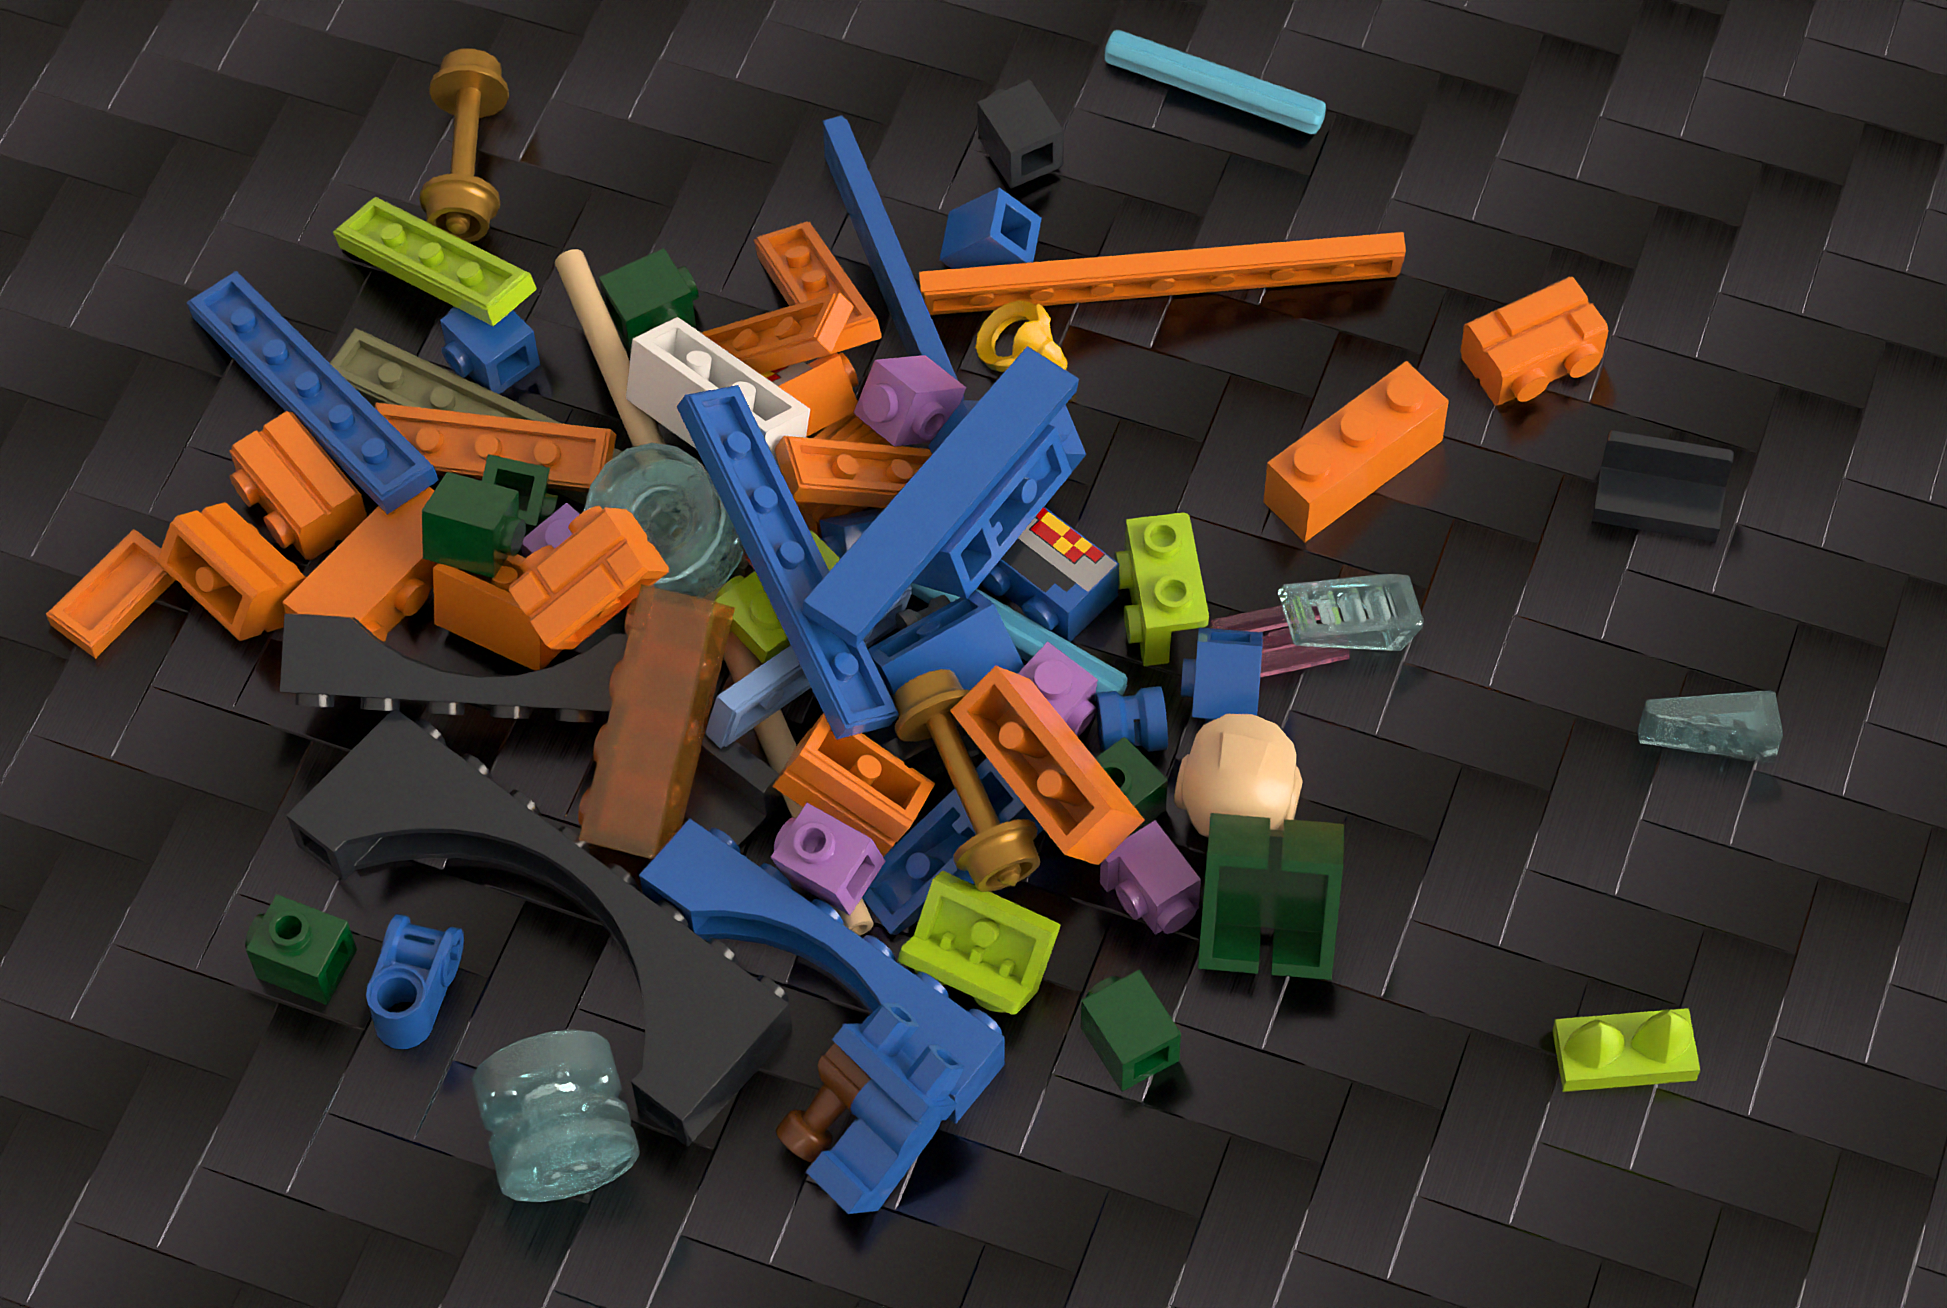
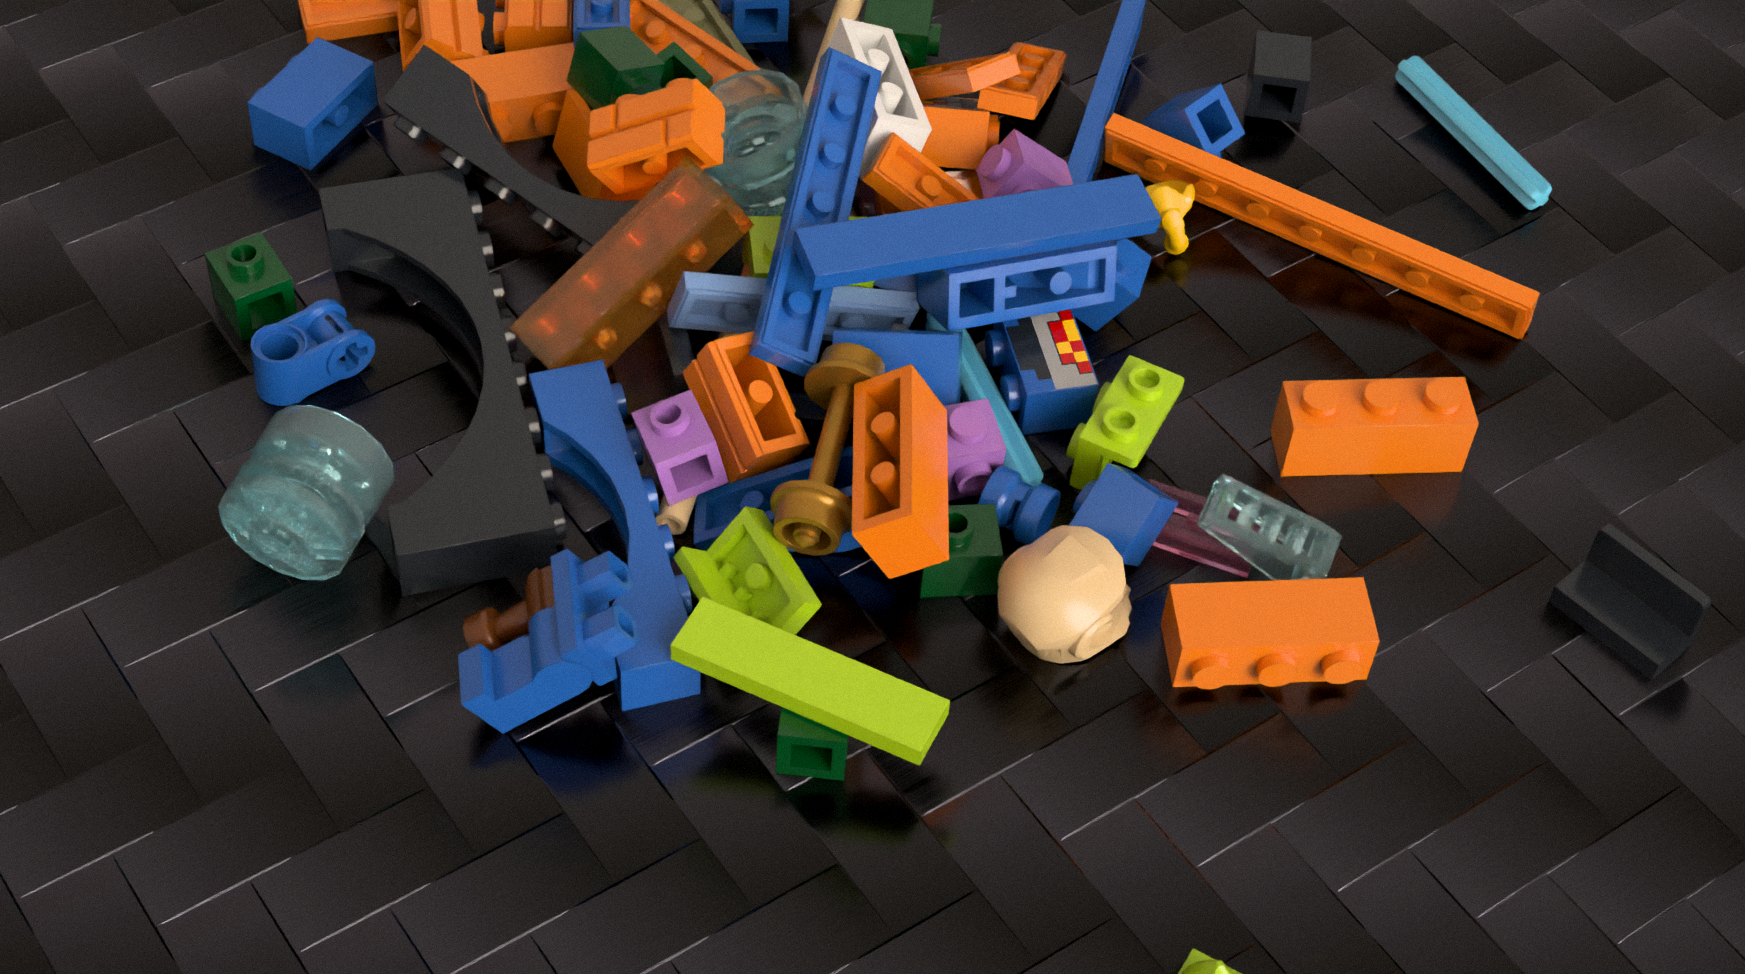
camera: 30 degrees right, 10 degrees down
medium lavender brick [1100,821,1201,935] -> none
dark green piece [1198,813,1344,980] -> none
orange brick [1460,277,1609,406] -> none
clear light blue slope [1637,690,1783,762] -> none
none -> blue brick [247,37,378,170]
none -> lime tile [670,597,950,766]
none -> orange brick [1160,577,1380,689]

